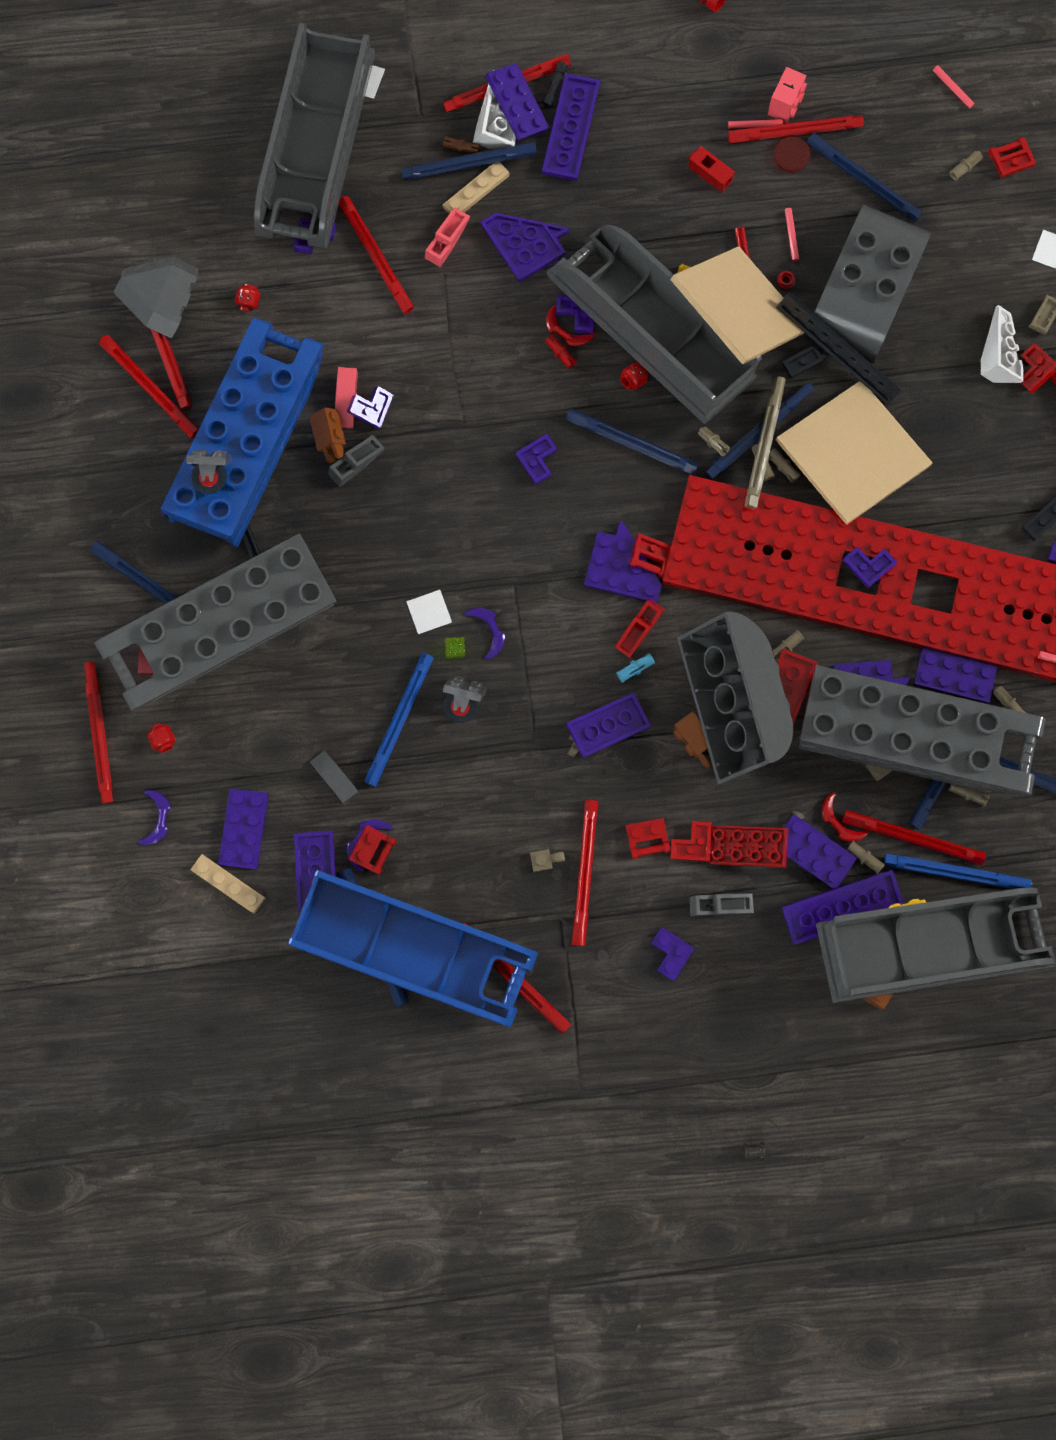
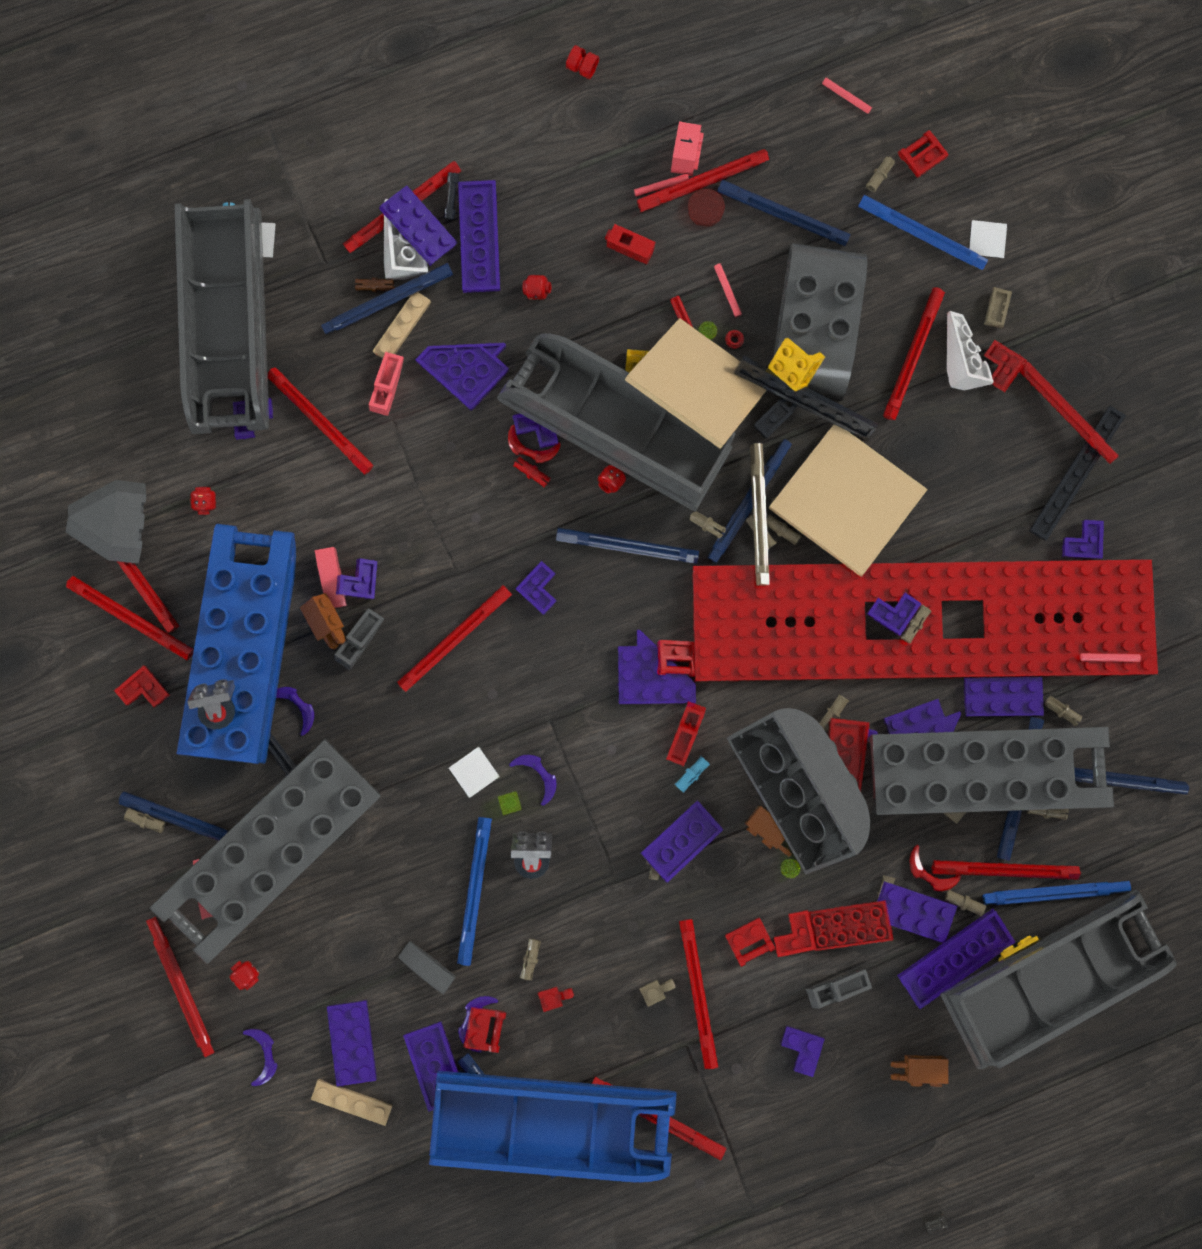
camera: 20 degrees left, 5 degrees up
none -> red plate [114,666,170,707]
none -> dark tan pin [124,808,166,833]
none -> dark purple piece [276,687,314,736]
none -> red piece [397,585,512,692]
none -> dark tan pin [520,938,541,981]
none -> red head [523,275,551,300]
none -> red plate [538,986,574,1012]
none -> clear neon green plate [699,321,717,340]
none -> yellow bracket [768,338,825,391]
none -> clear neon green plate [781,859,800,878]
none -> blue piece [858,195,988,270]
none -> red piece [883,287,945,420]
none -> dark orange hinge [891,1055,948,1087]
none -> dark tan pin [900,605,931,644]

